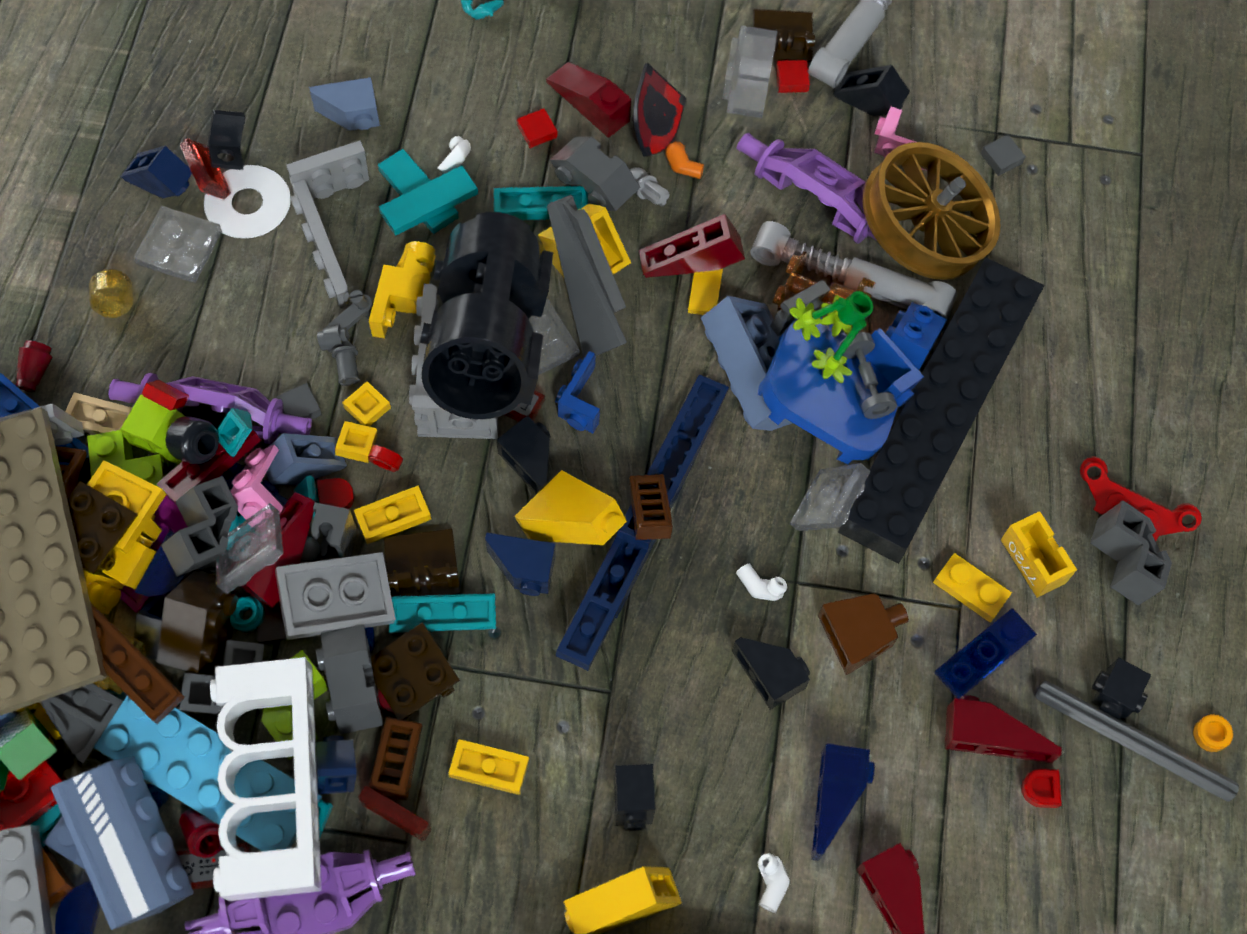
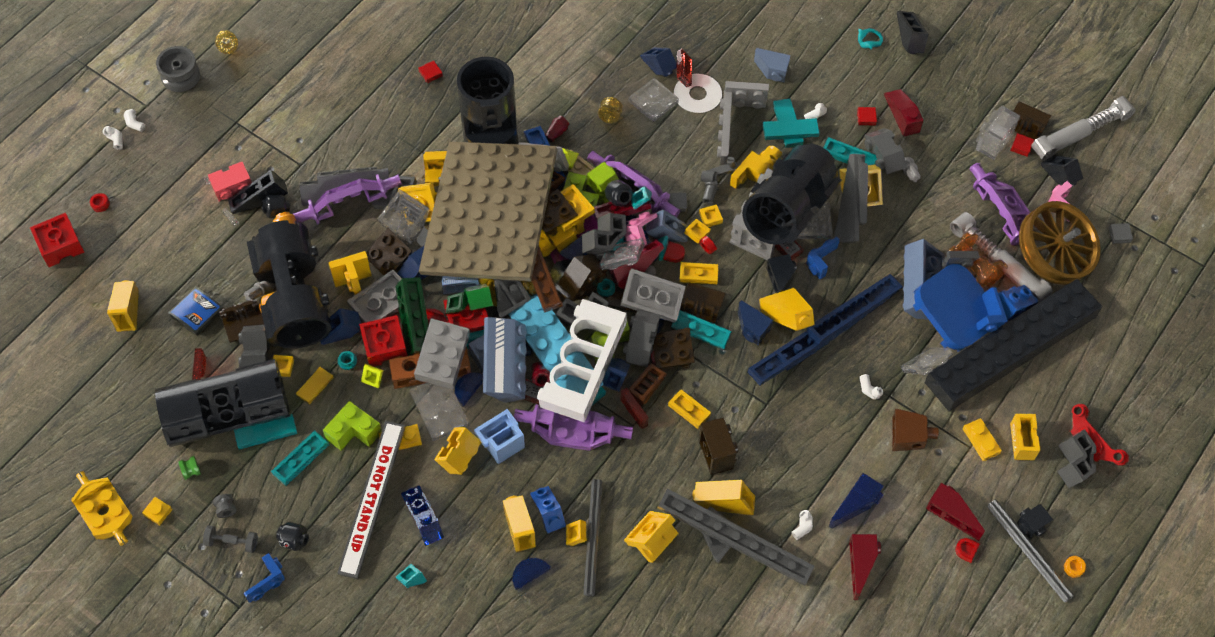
camera: 30 degrees right, 5 degrees down
red tile [141,380,189,410] -> none
black bracket [207,110,246,170] -> none
dark grey hinge [311,502,358,558] -> none
black brick [614,764,656,831] -> none
reddish brown slope [629,474,673,540] -> none
shield [632,63,687,157] -> none
dark red slope [639,214,745,278] -> none
orange arm [666,141,704,179] -> none
yellow piece [688,268,723,315] -> none
black slope [732,637,810,710] -> none
plant [789,291,873,383] -> none
dark grey wheel [840,332,897,419] -> none
clear blue slope [934,608,1037,700] -> none
none -> neon yellow slope [562,148,579,169]
none -> dark brown brick [698,417,738,475]

